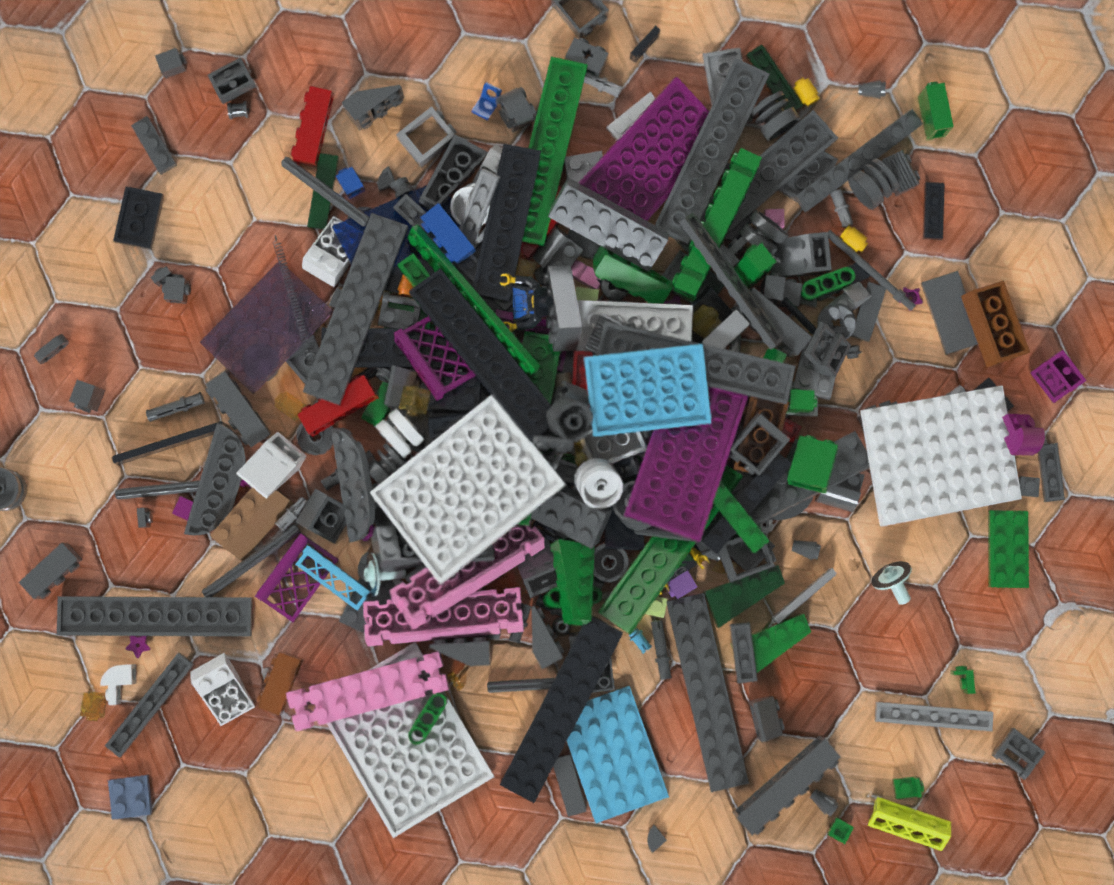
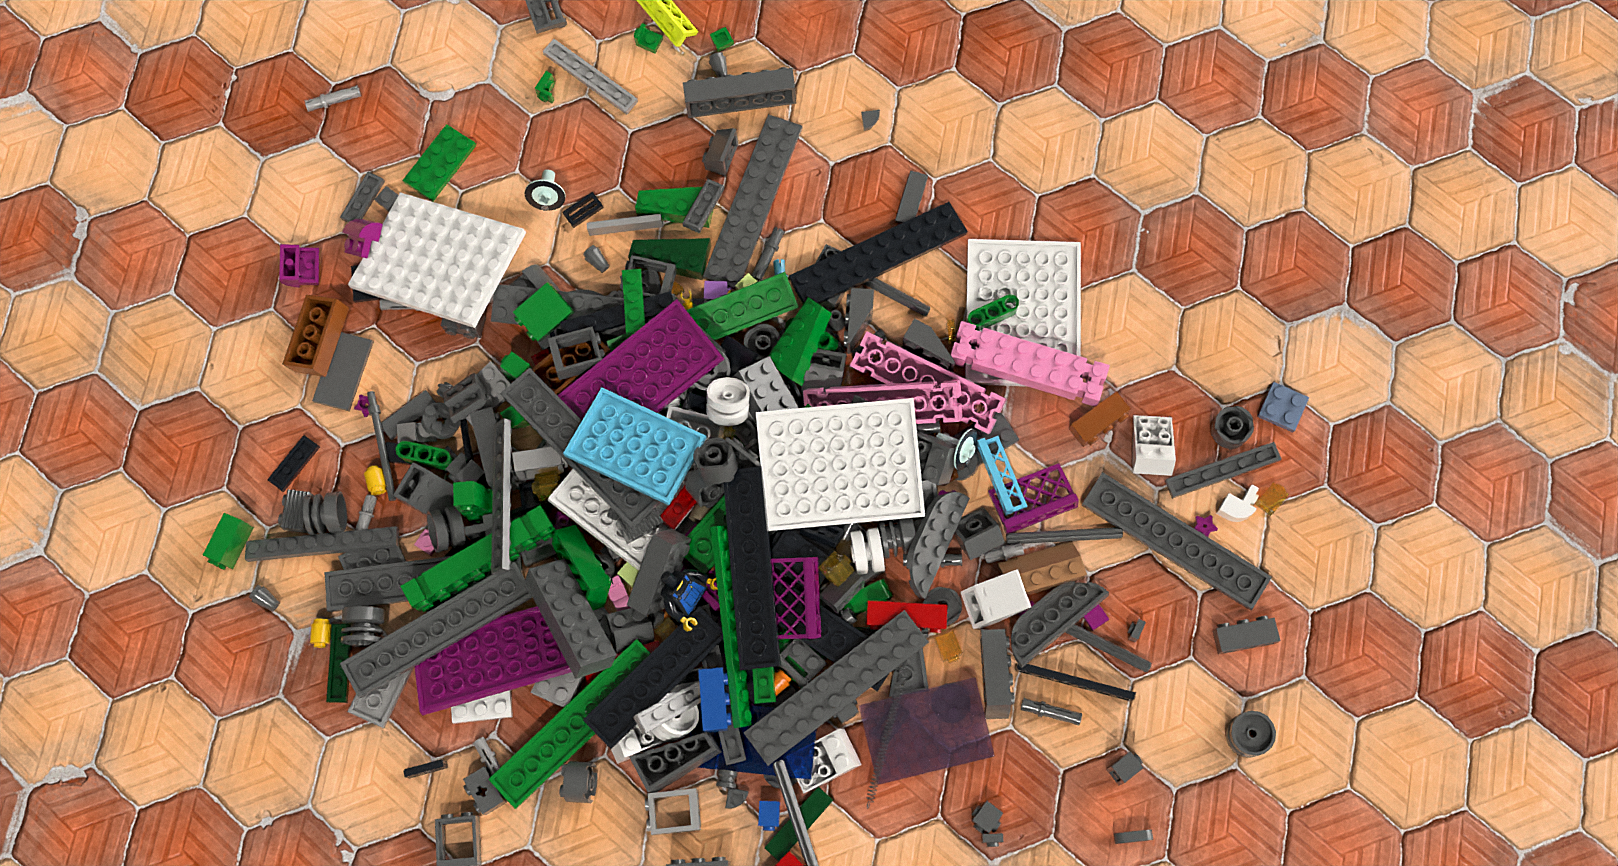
camera: 140 degrees left, 10 degrees down
blue bracket [471,82,502,120] -> none
medium azure plate [567,686,669,823] -> none
none -> black tile [562,192,604,228]
none -> dark grey brick [1210,406,1254,450]

